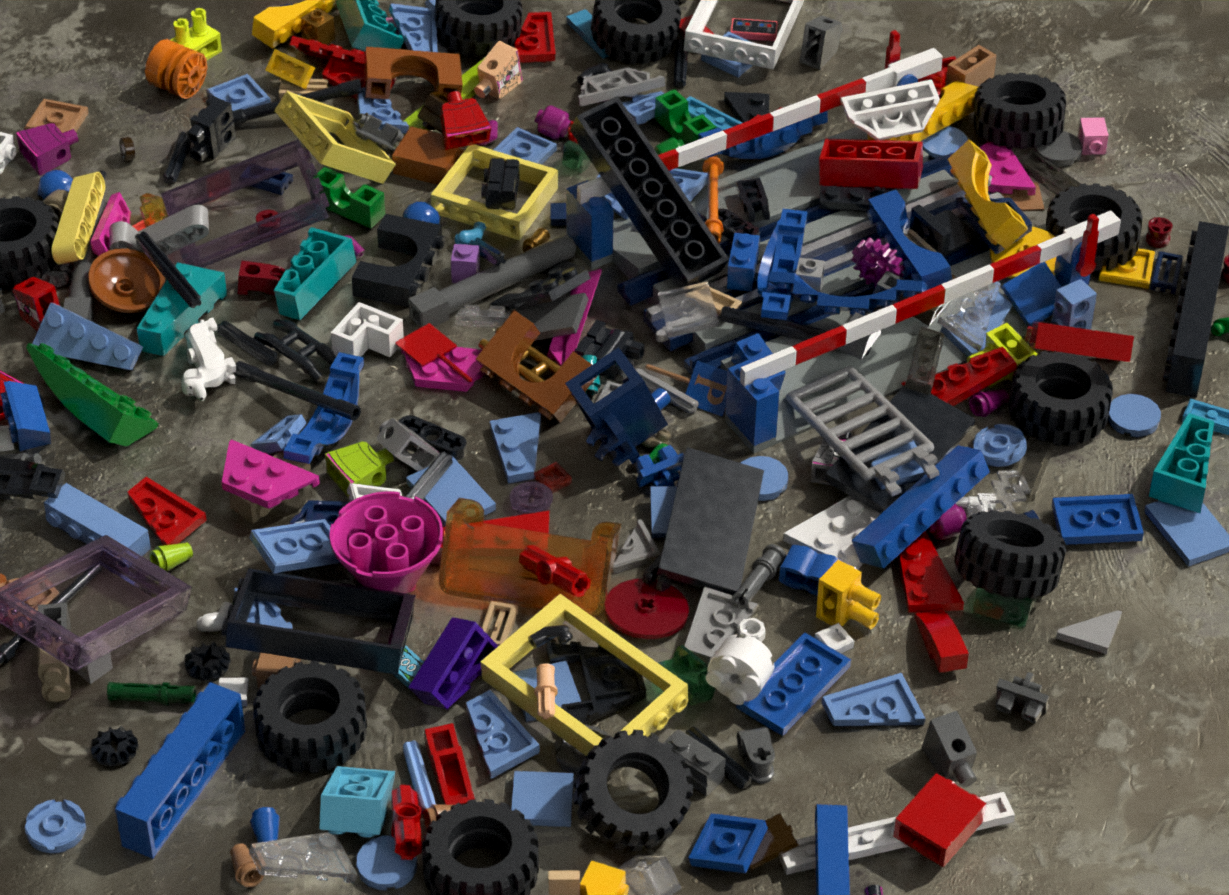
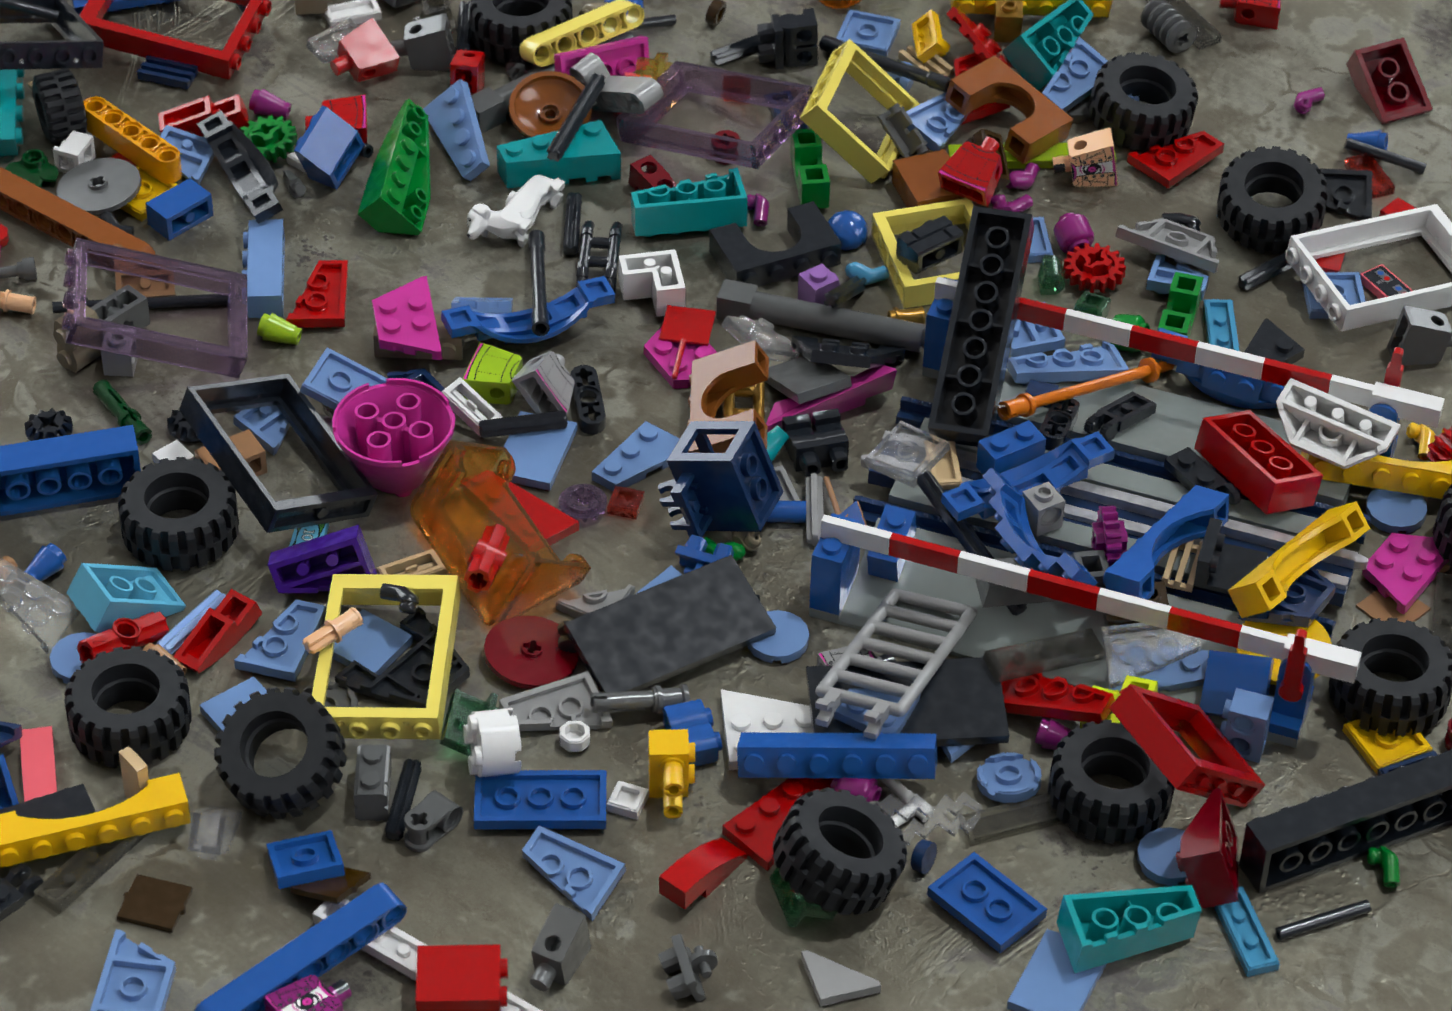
camera: 50 degrees right, 0 degrees up
none -> dark red slope [1176,788,1238,909]

